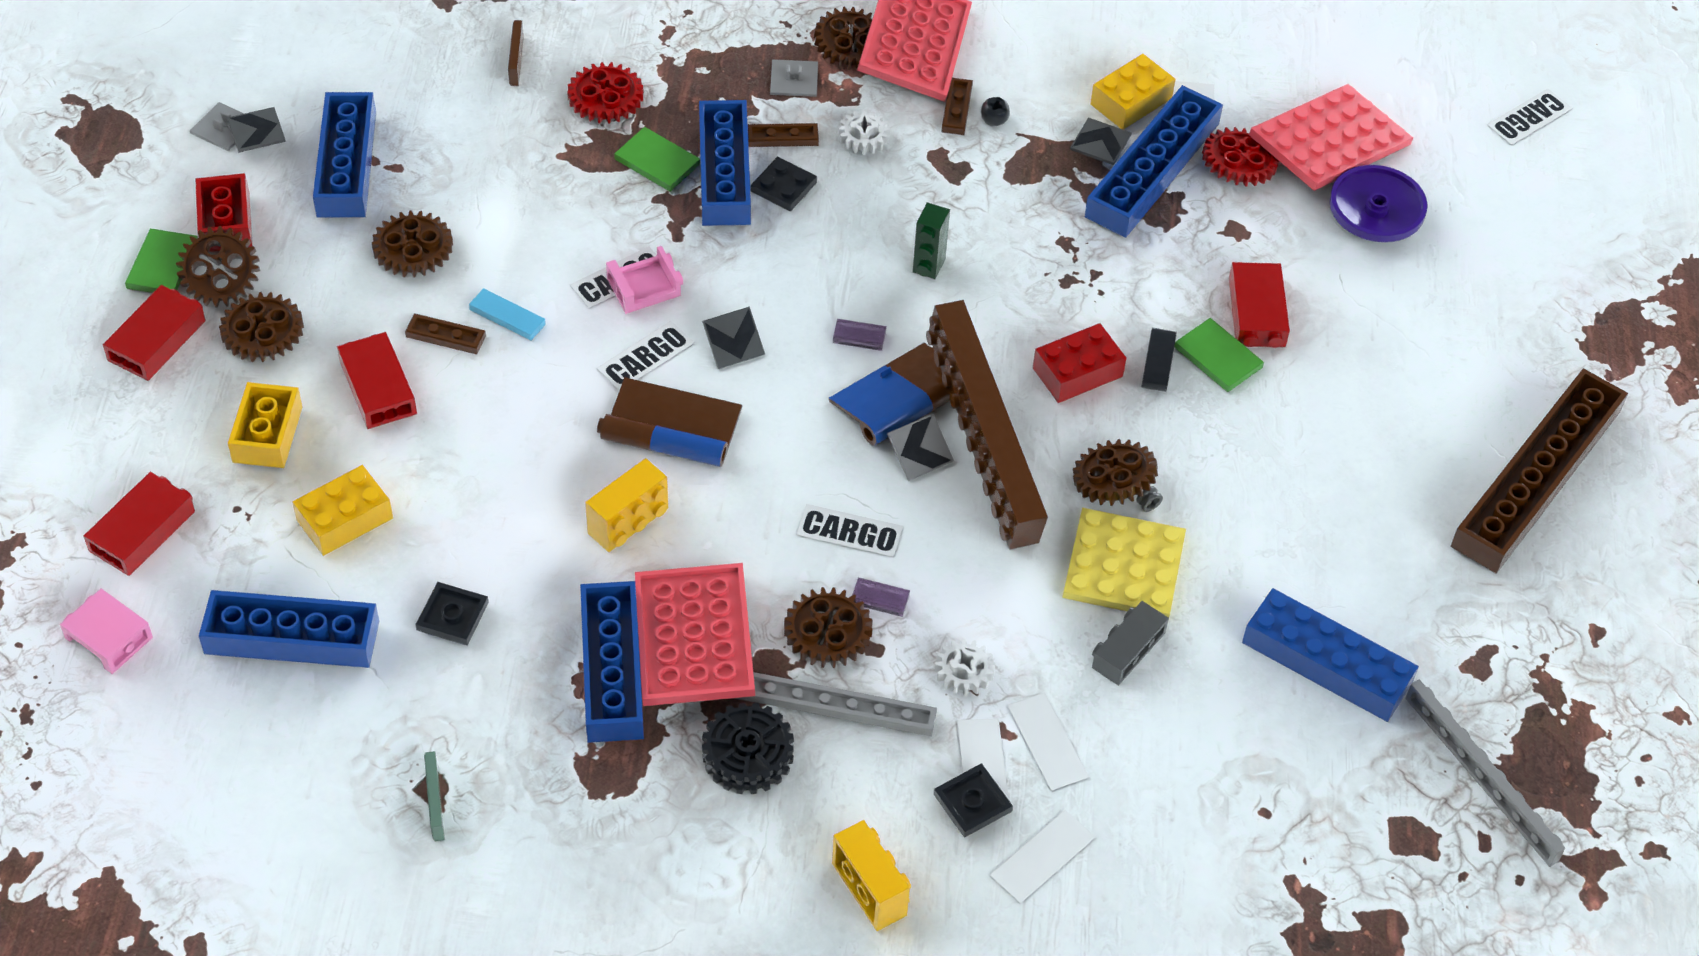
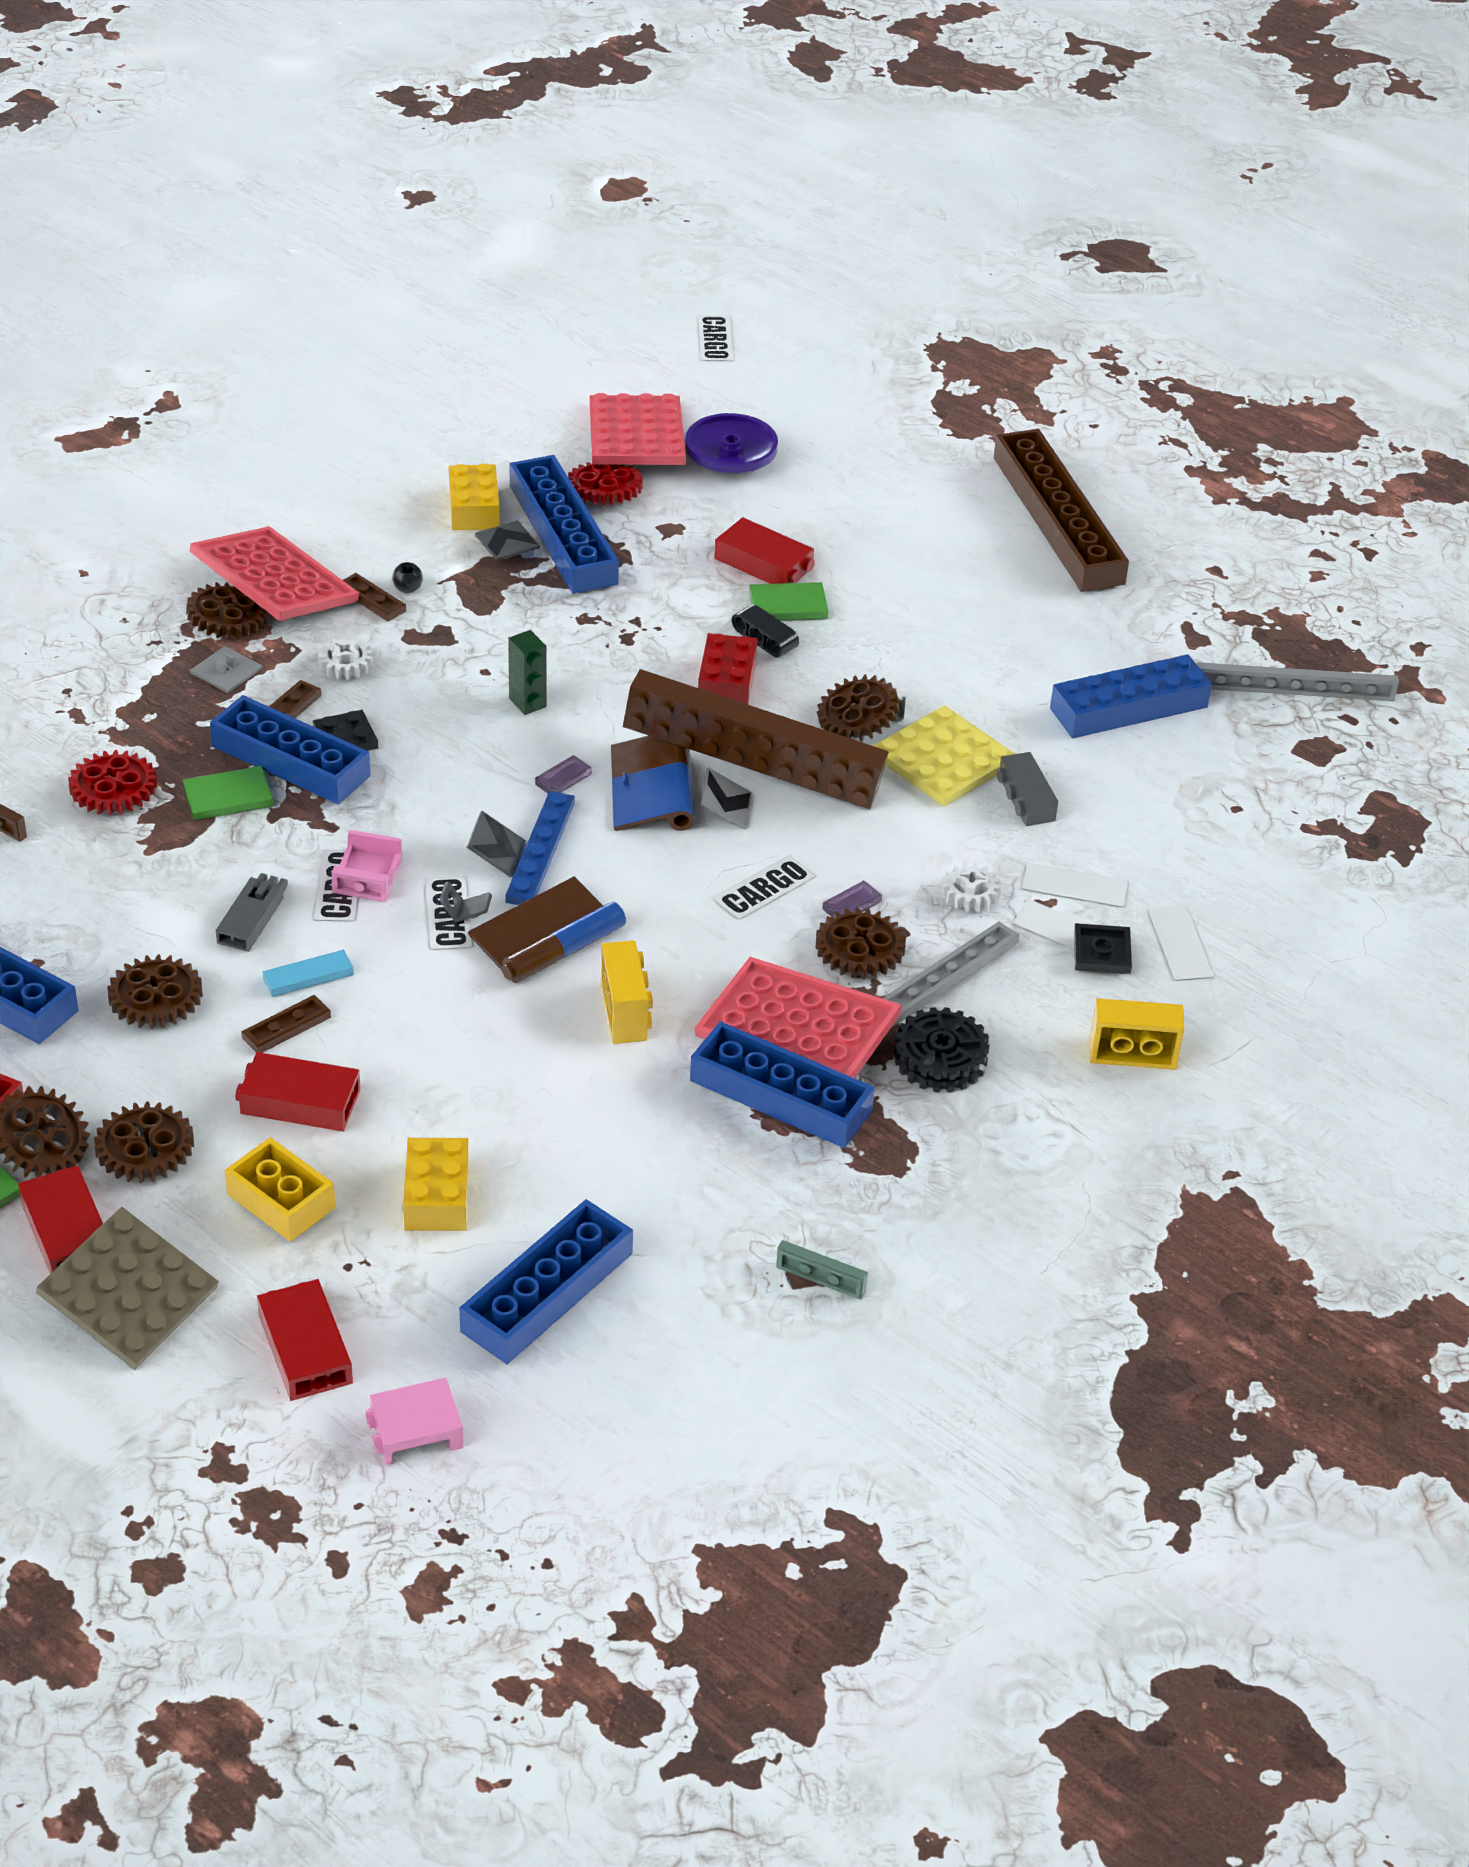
camera: 55 degrees left, 10 degrees down
black plate [415,581,489,646] -> none
none -> dark tan plate [36,1207,219,1370]
none -> dark grey hinge [215,873,288,952]
none -> dark grey bracket [440,882,492,923]
none -> blue plate [505,791,575,905]

